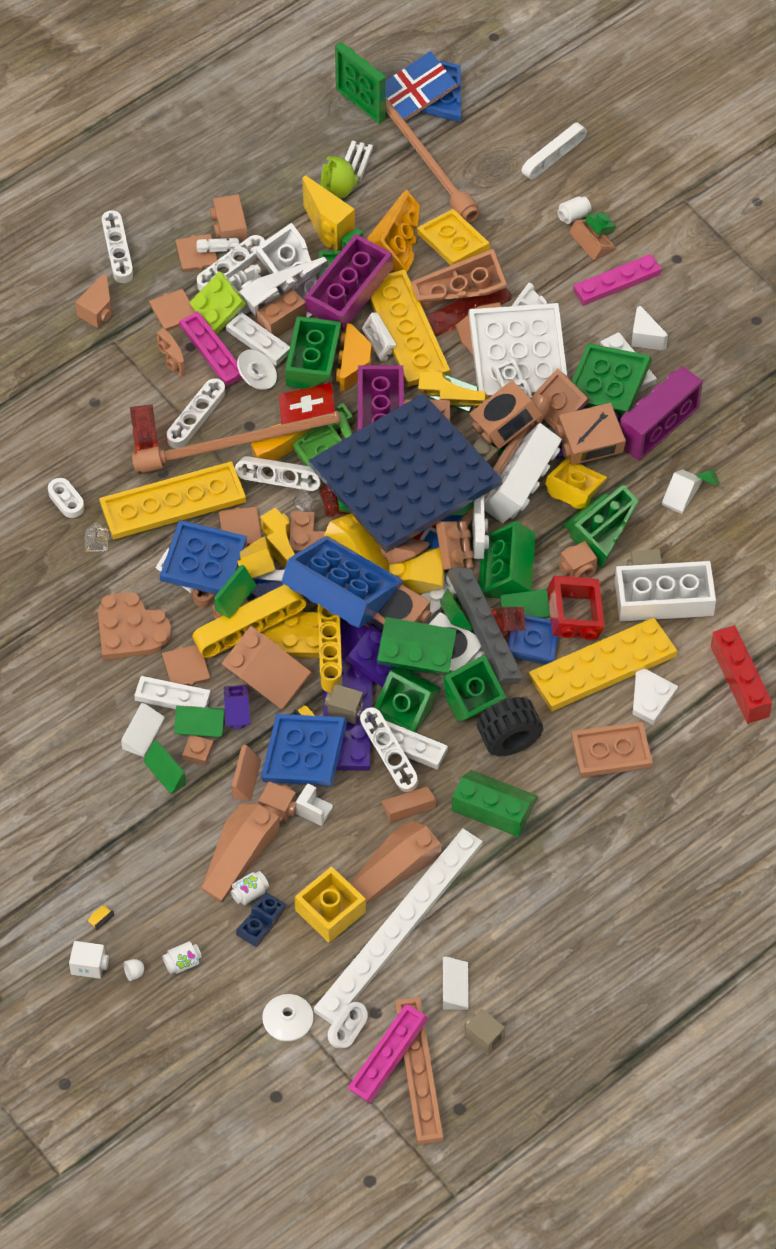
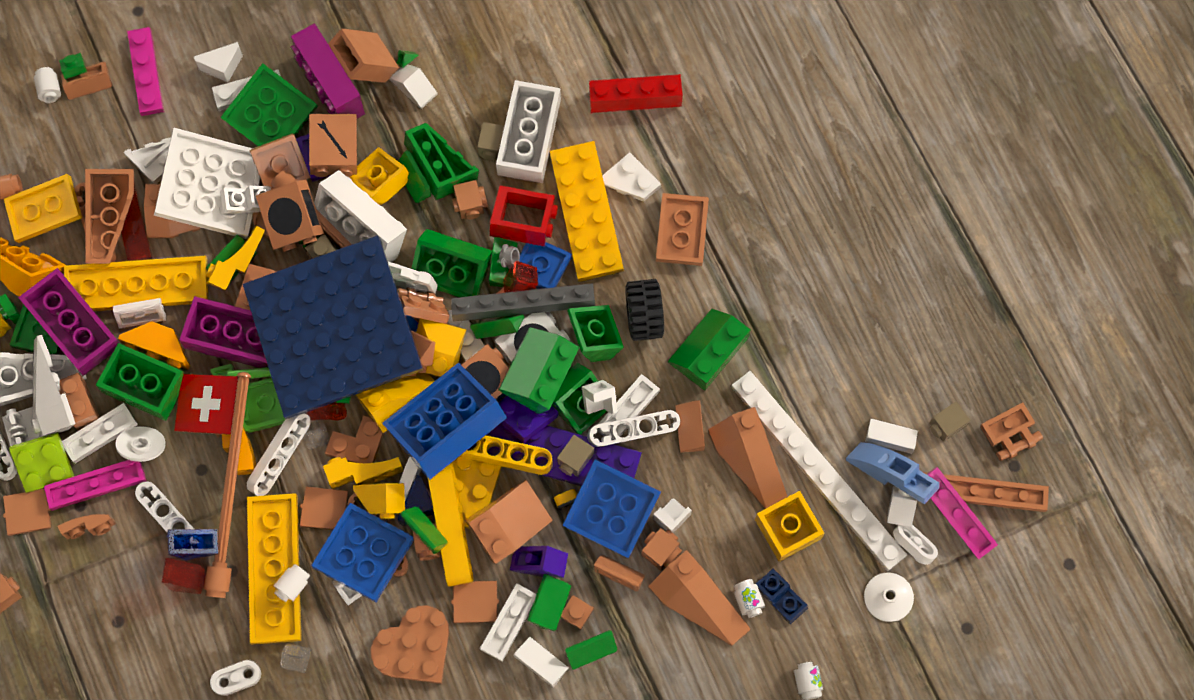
camera: 75 degrees left, 15 degrees up
none -> clear blue slope [167,529,219,560]
none -> white brick [274,564,310,602]
none -> nougat brick [328,28,399,83]
none -> light grey plate [499,244,520,269]
none -> white panel [582,380,618,414]
none -> medium blue slope [846,442,939,505]
none -> white brick [887,486,917,527]
none -> nougat plate [980,403,1043,461]

